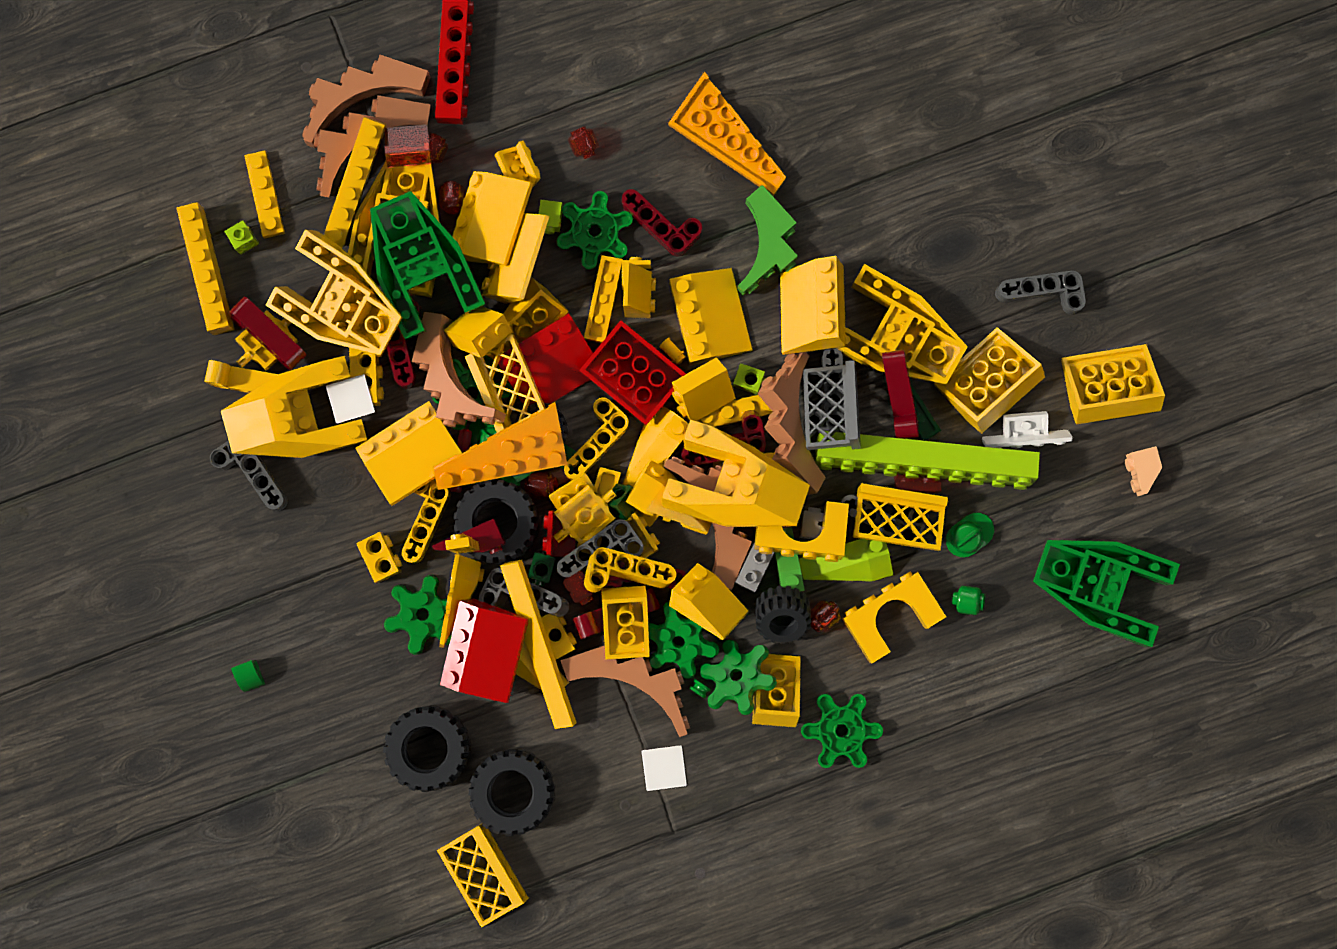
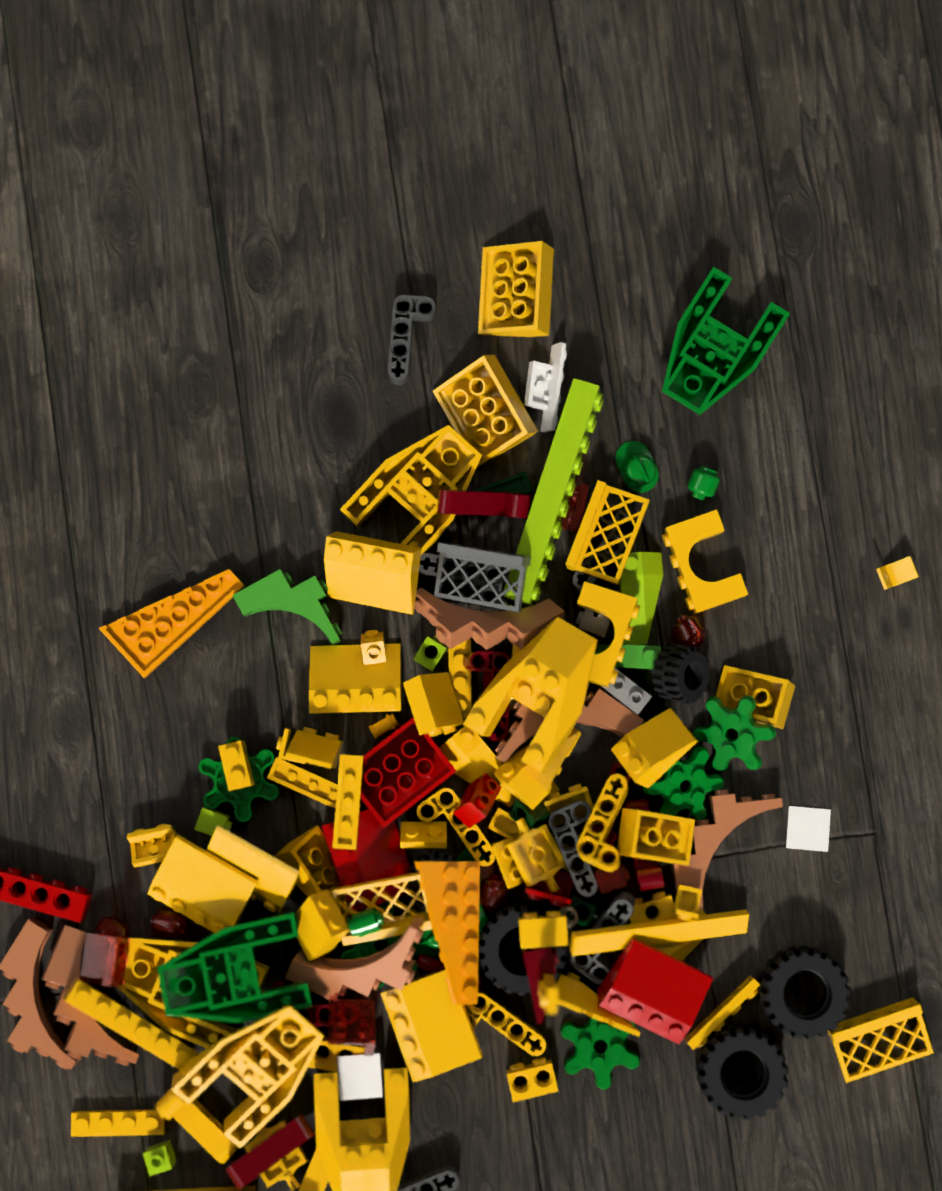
camera: 75 degrees left, 0 degrees up
clear red head [568,126,599,159] -> none
dark red beam [622,189,702,257] -> none
green bush [689,679,711,699] -> none
green plate [801,694,883,768] -> none
light nougat slope [1125,446,1162,497] -> none
none -> yellow beam [155,1087,239,1164]
none -> yellow brick [218,740,255,791]
none -> clear red bracket [328,999,376,1056]
none -> yellow plate [333,754,364,850]
none -> green brick [348,907,385,937]
none -> yellow bracket [361,630,386,665]
none -> yellow bracket [400,821,447,848]
none -> red brick [453,773,502,828]
none -> yellow brick [518,911,568,949]
none -> dark tan bush [559,906,578,928]
none -> yellow bracket [673,884,702,921]
none -> yellow plate [684,975,760,1050]
none -> yellow bracket [876,556,919,590]

